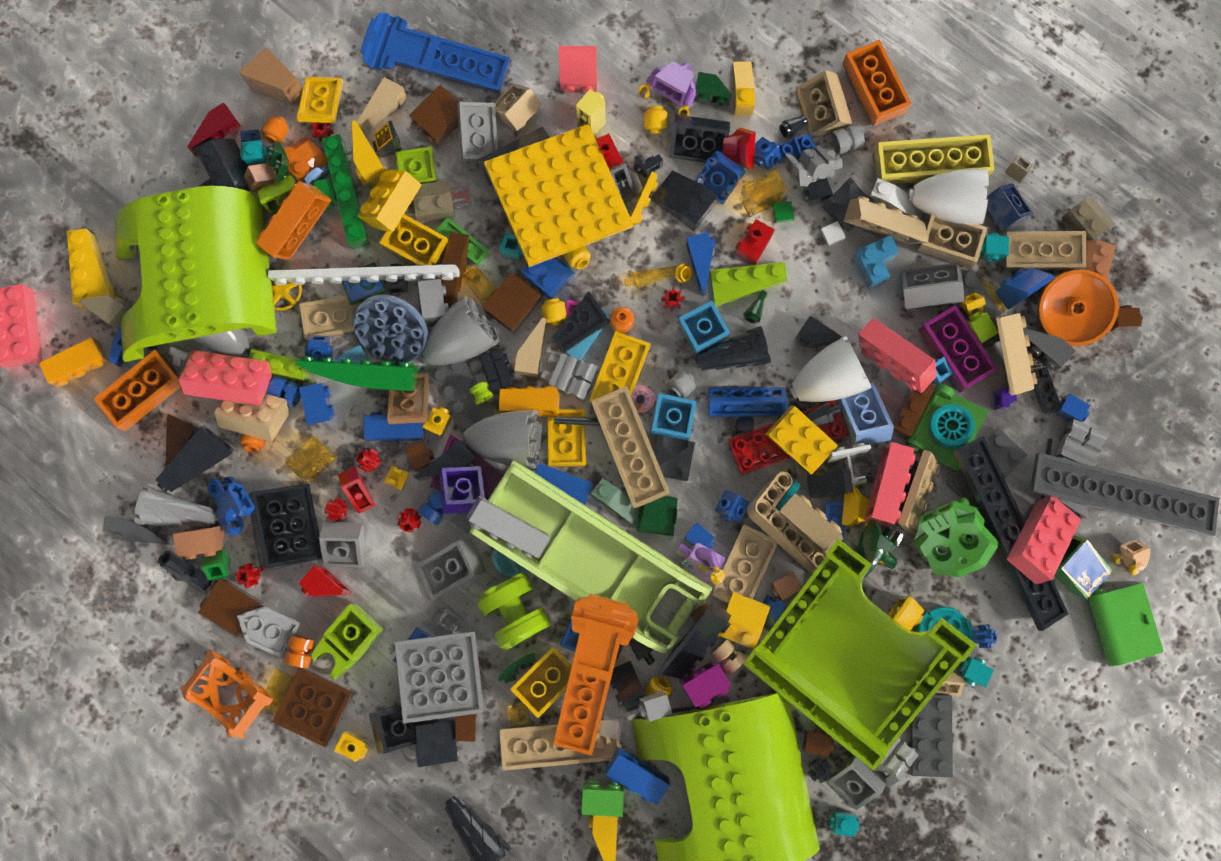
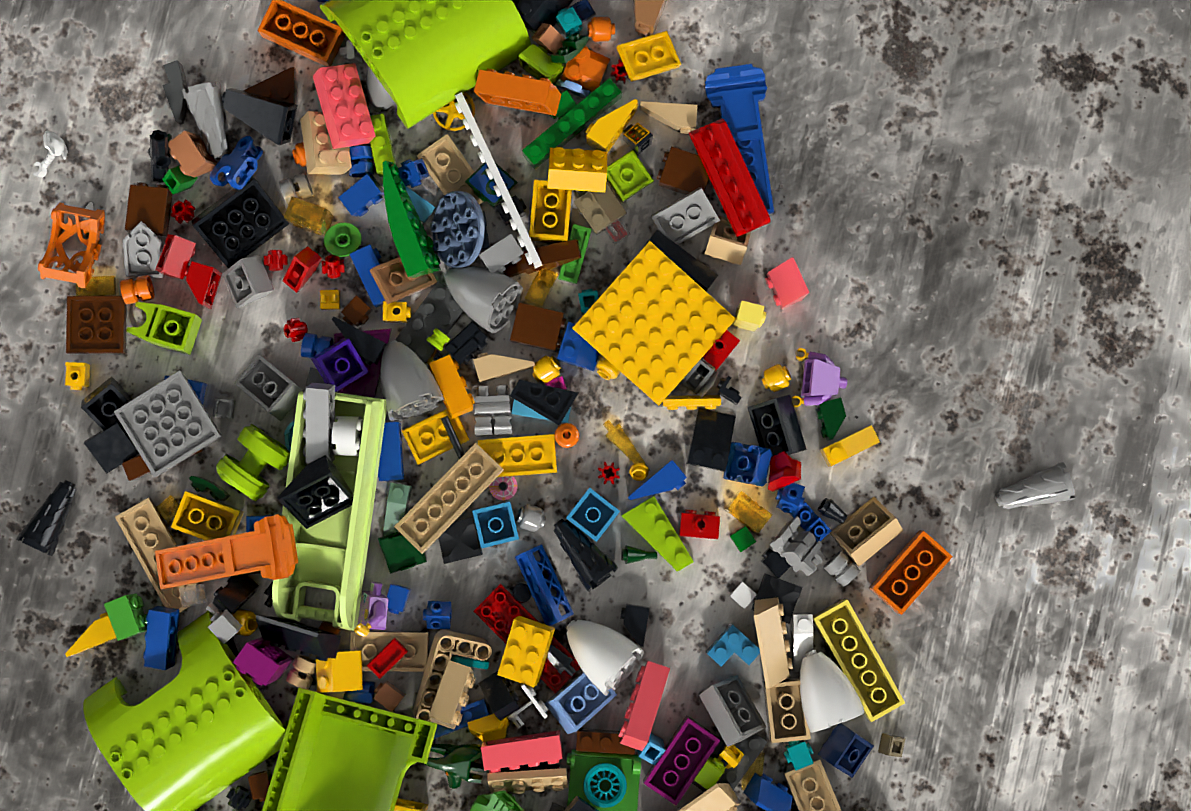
camera: 65 degrees right, 5 degrees up
none -> white piece [33,131,68,178]
none -> slope [155,234,196,279]
none -> black slope [277,455,354,529]
none -> light grey wheel [279,172,313,204]
none -> bright green dish [324,223,362,257]
none -> white brick [332,416,363,456]
none -> red tile [367,638,408,679]
none -> red plate [689,118,770,237]

